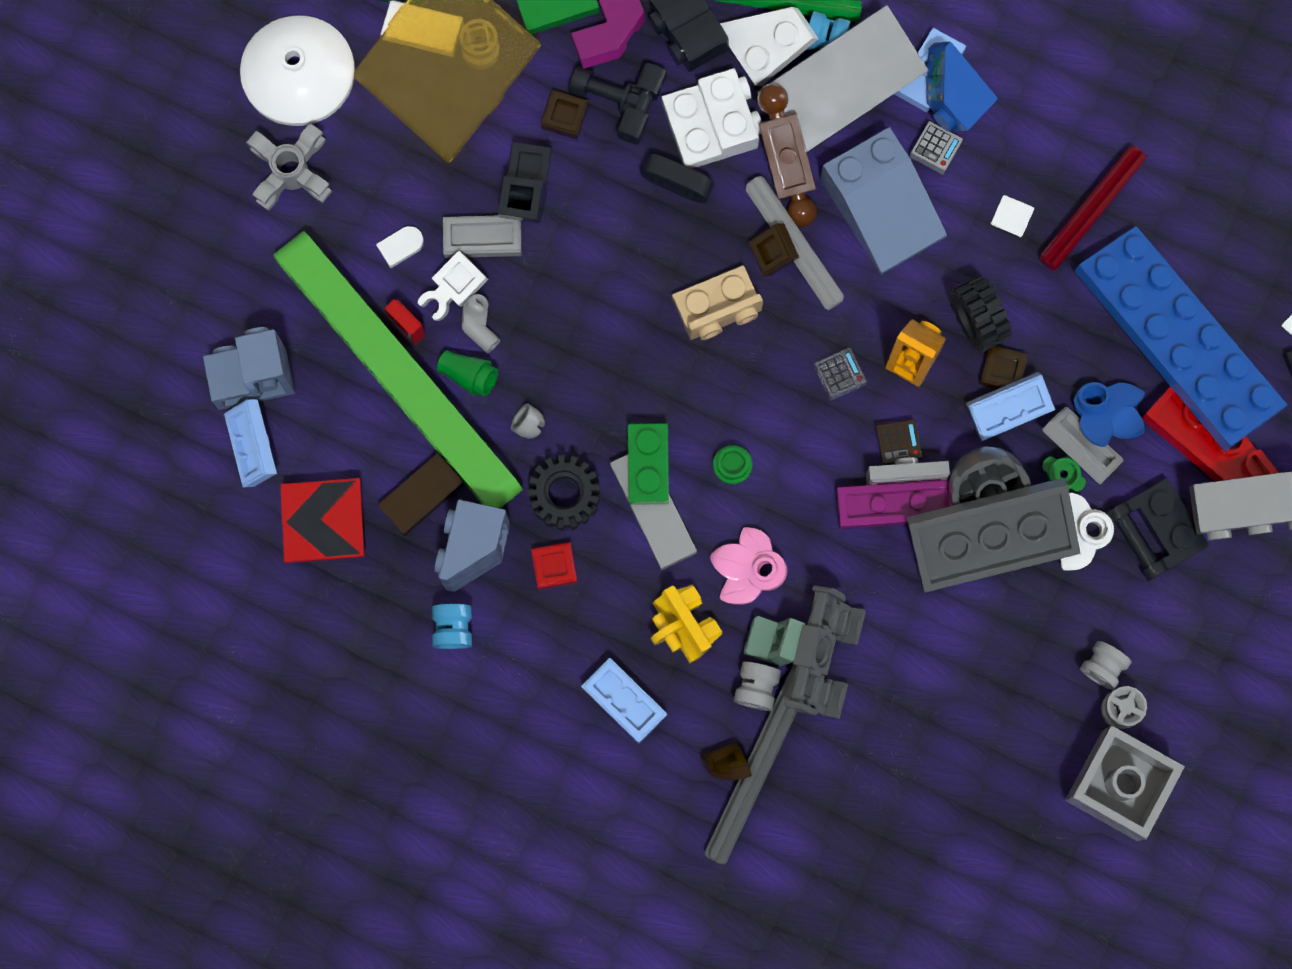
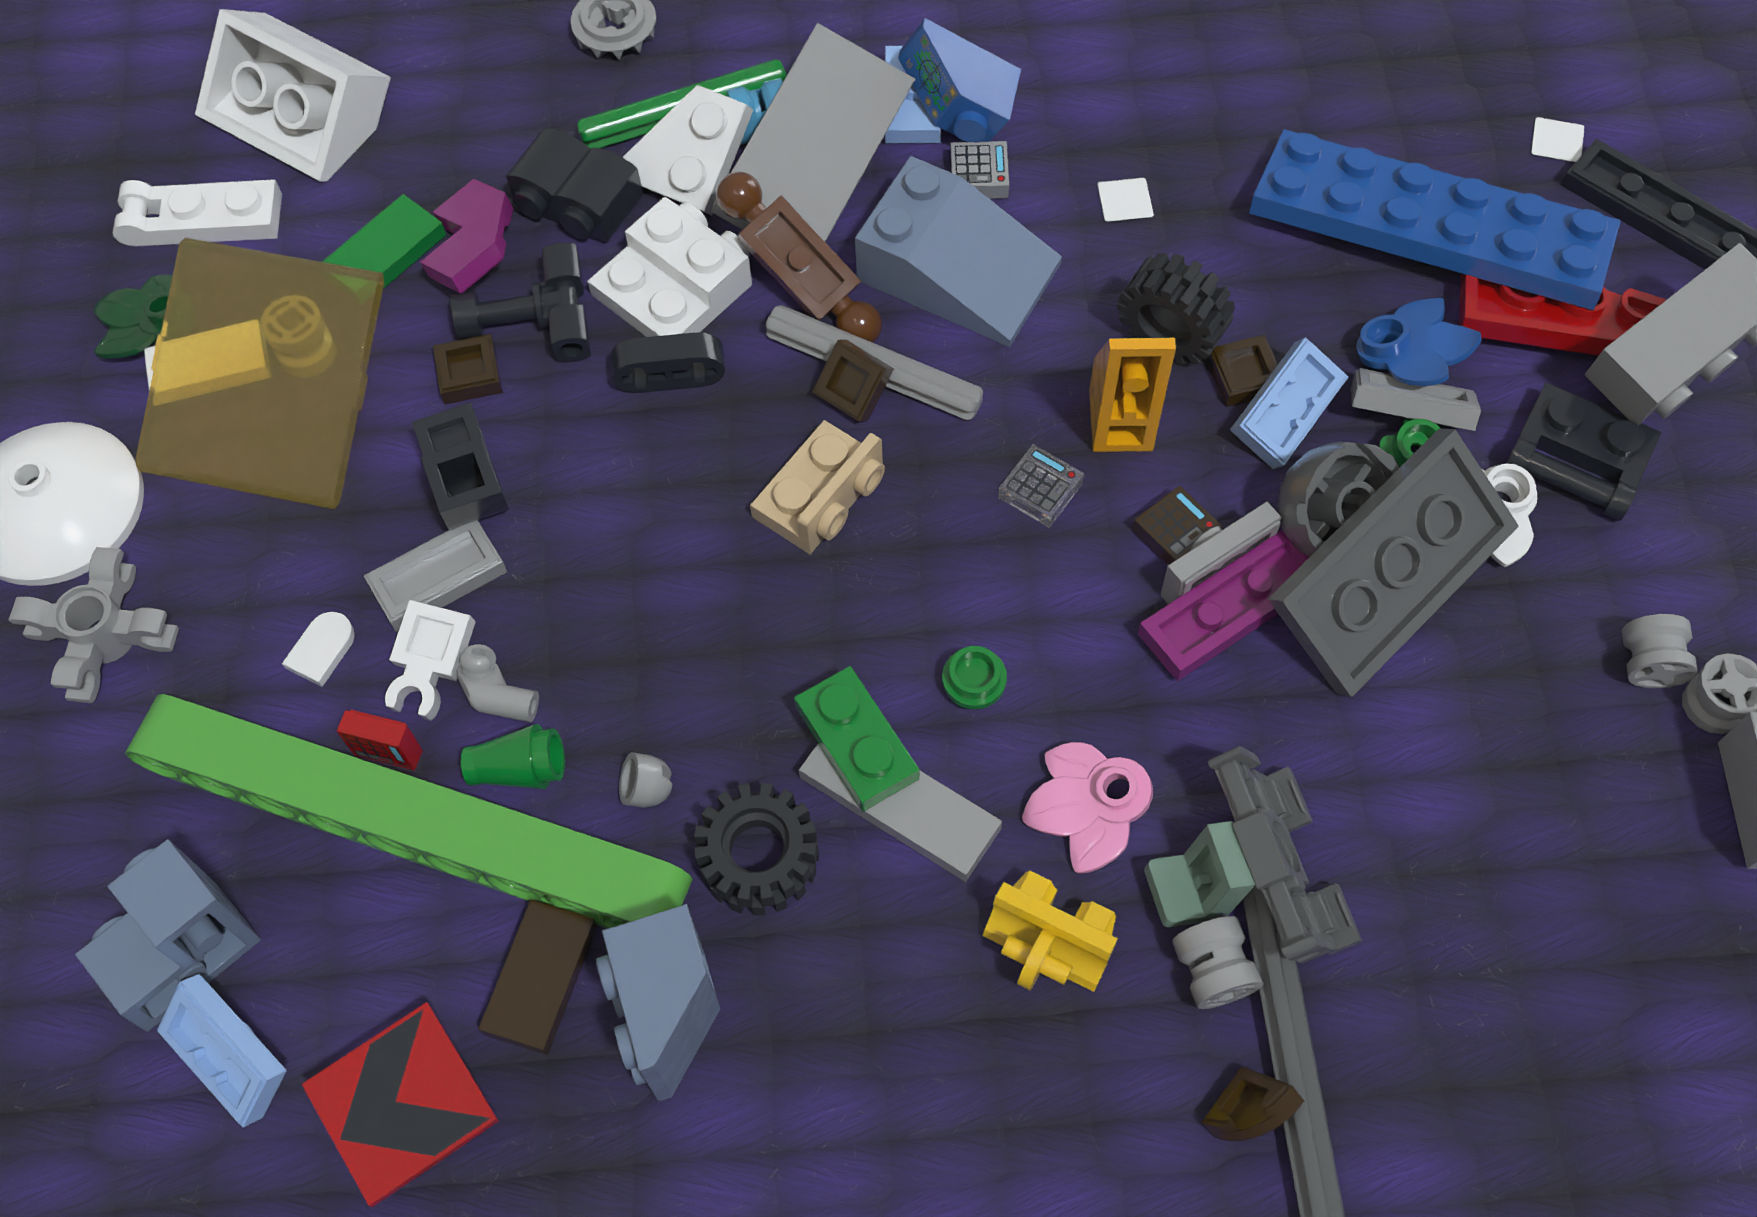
camera: 30 degrees left, 15 degrees down
dark azure wheel [432,604,472,649] -> none
red tile [531,542,577,590] -> none
light blue plate [581,658,667,744] -> none
dark red axle [1039,145,1146,270] -> none

